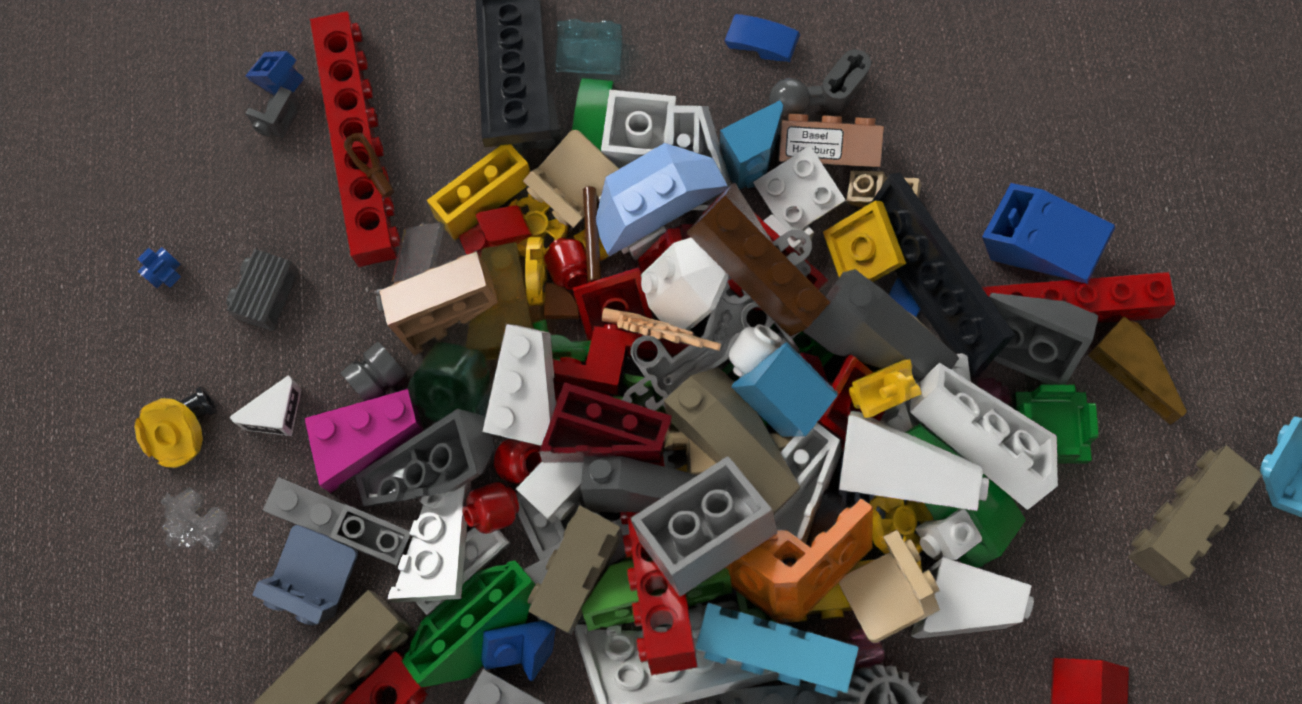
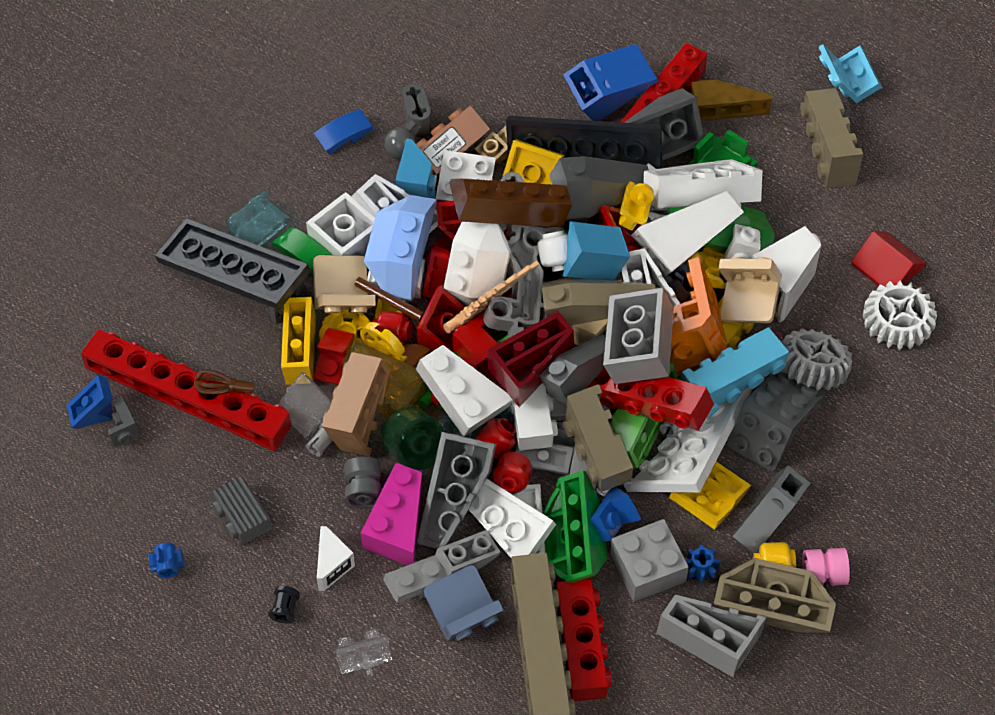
camera: 55 degrees left, 15 degrees down
yellow tile [134,398,203,468] -> none

